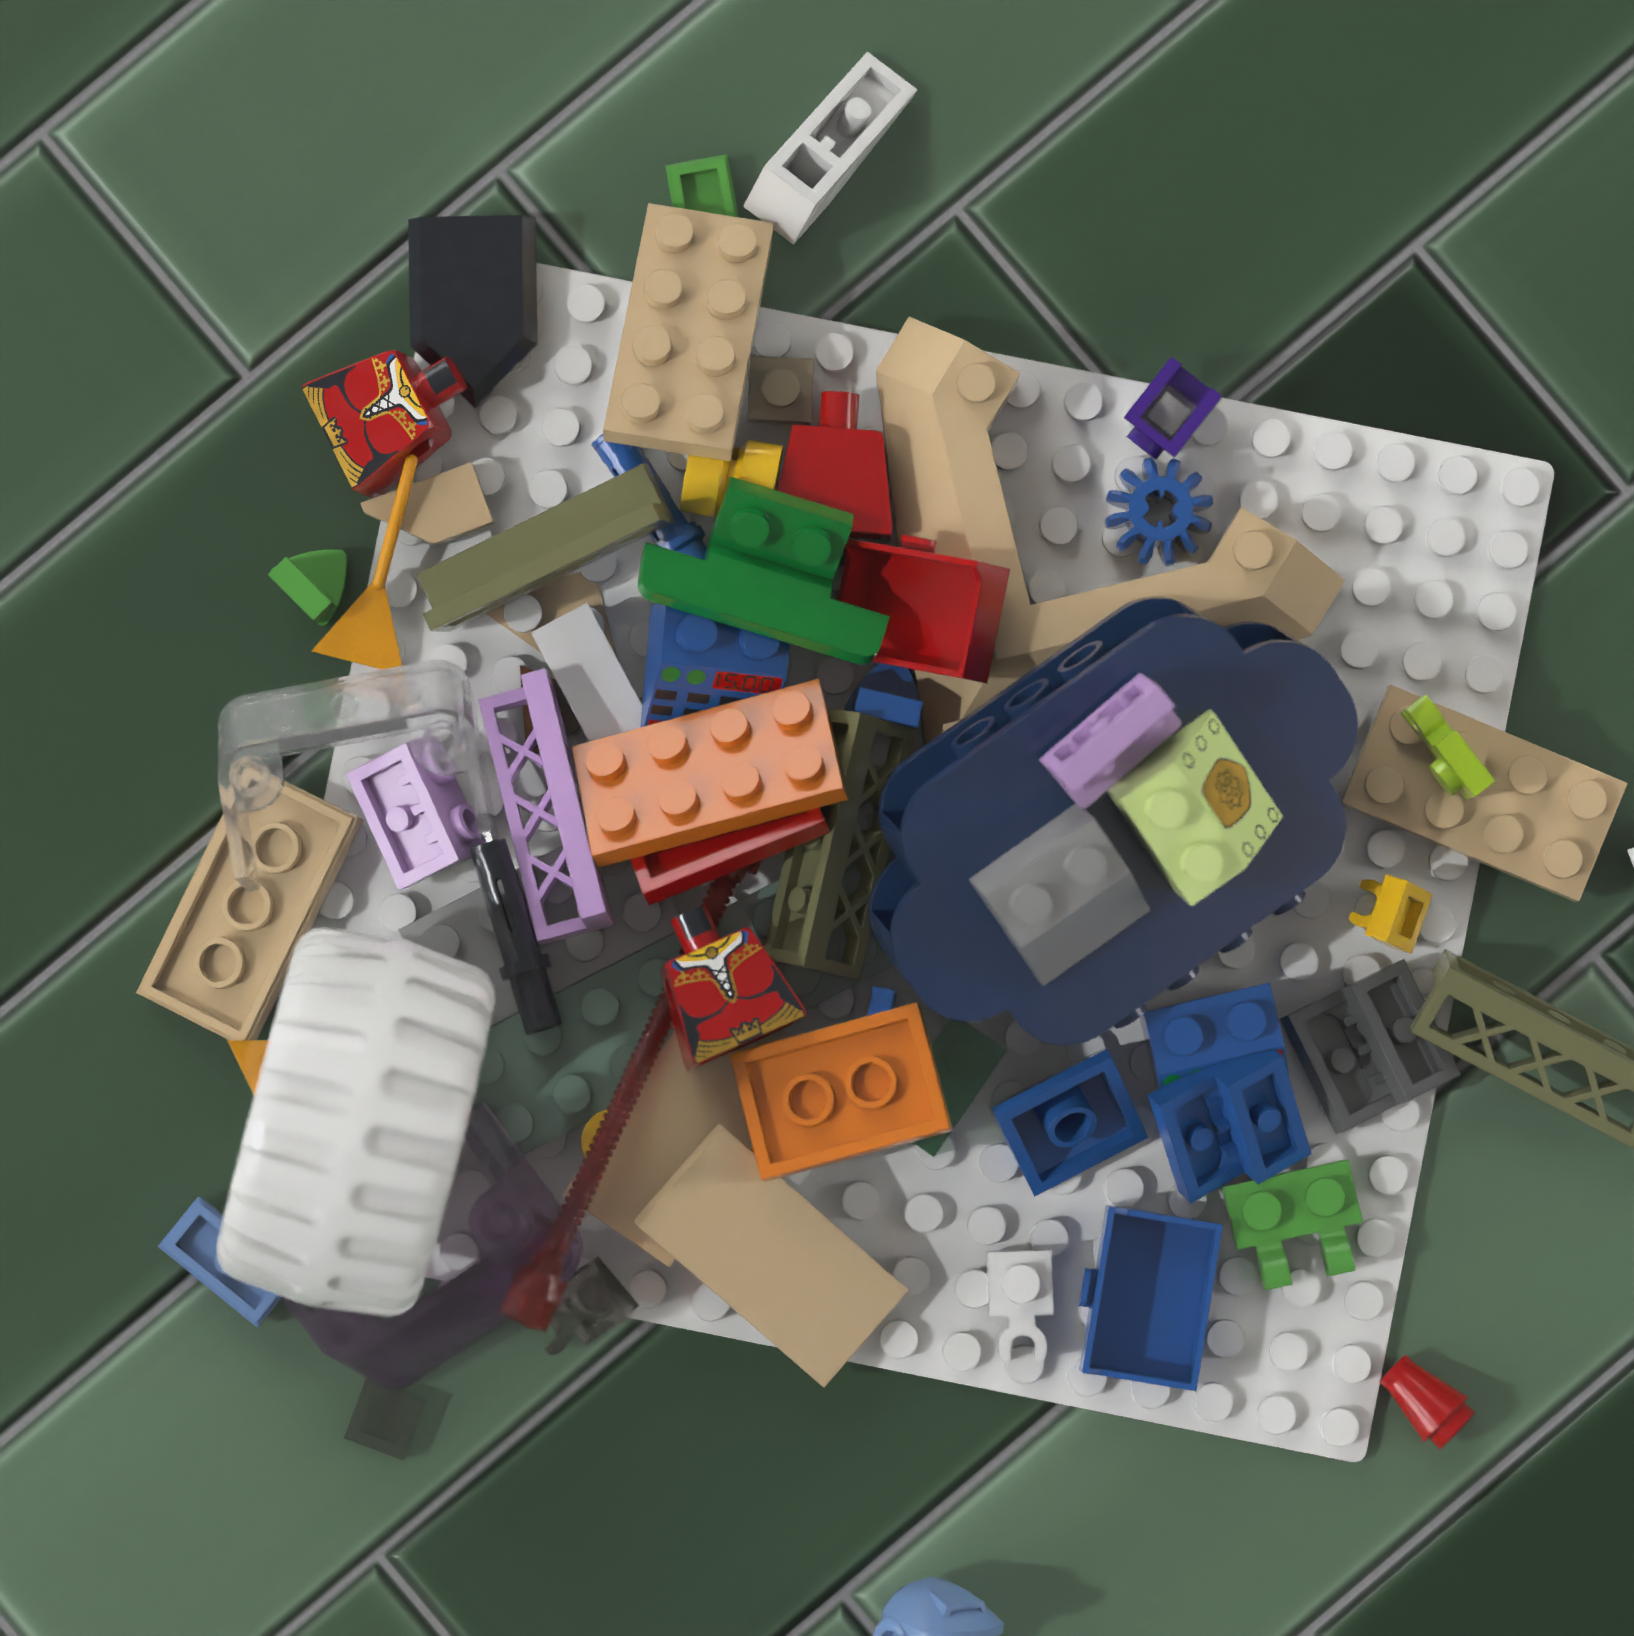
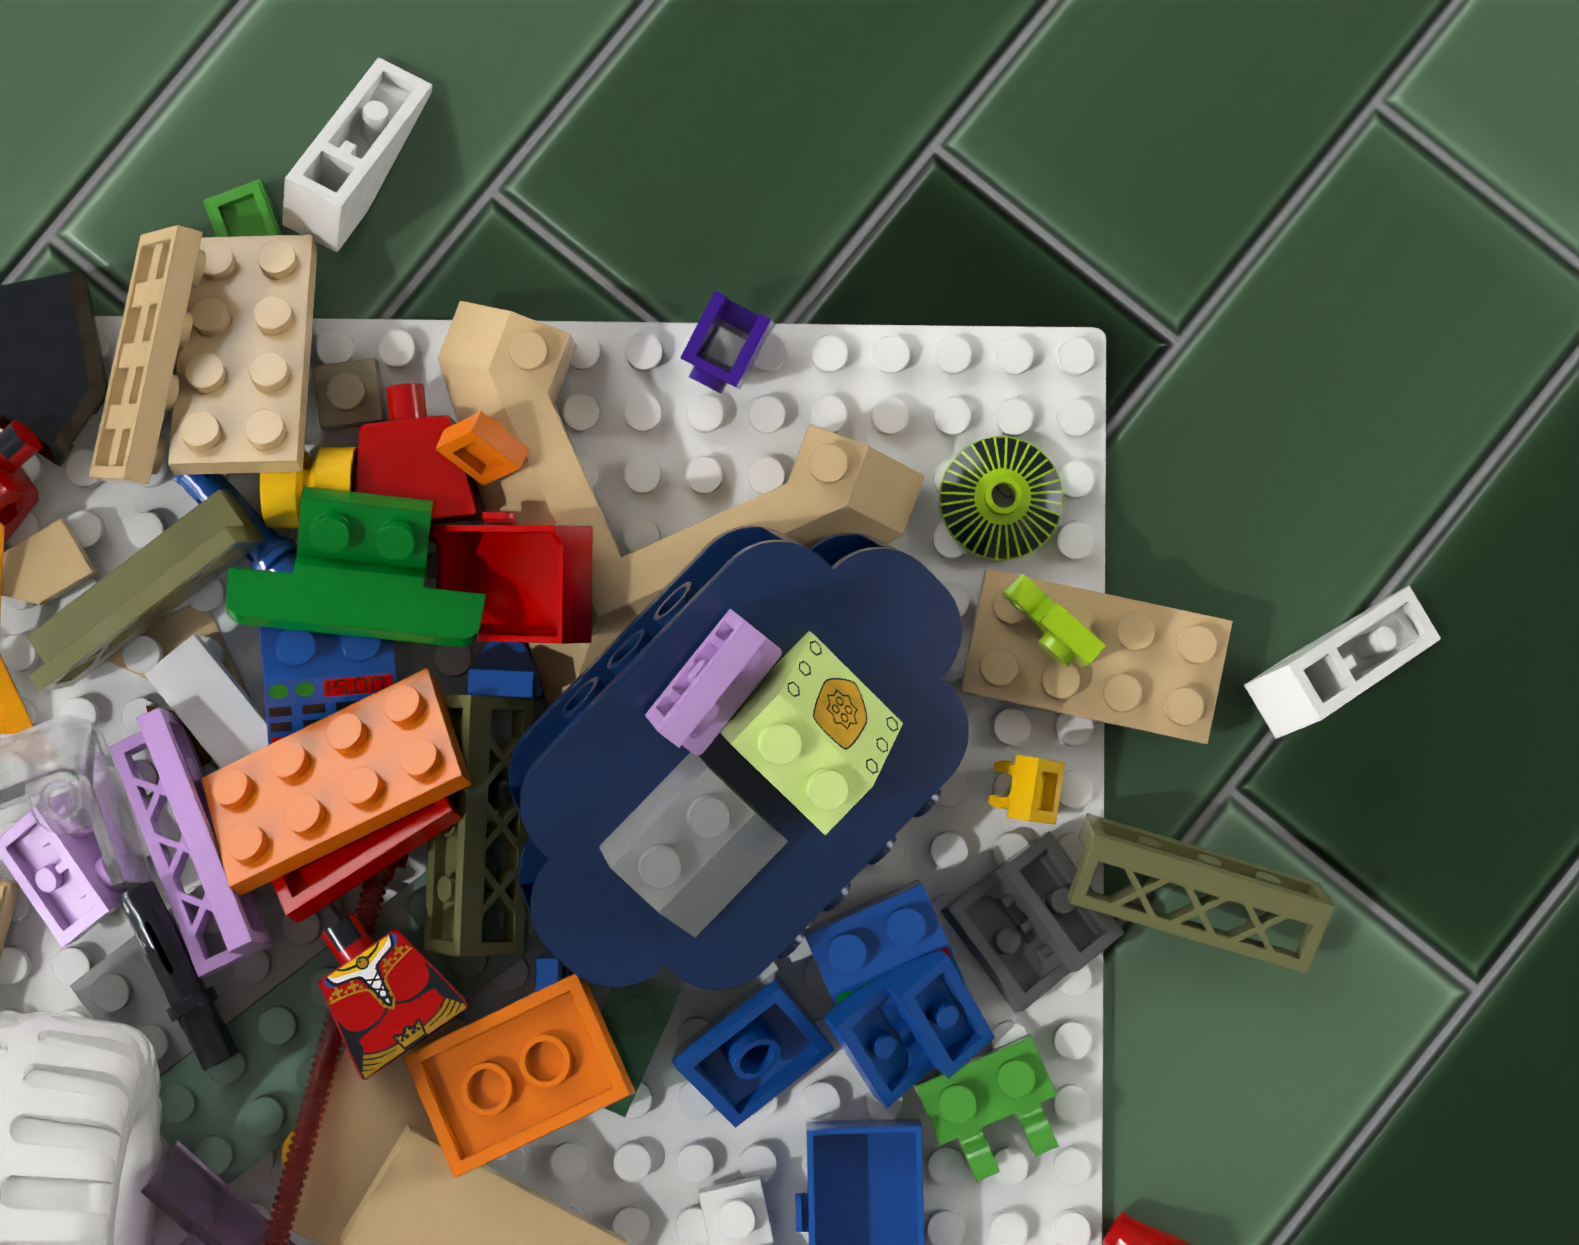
camera: 15 degrees left, 0 degrees up
blue gear [1105,457,1213,567] -> none
none -> tan plate [88,225,206,485]
none -> orange plate [435,411,529,486]
none -> dish [939,436,1064,561]

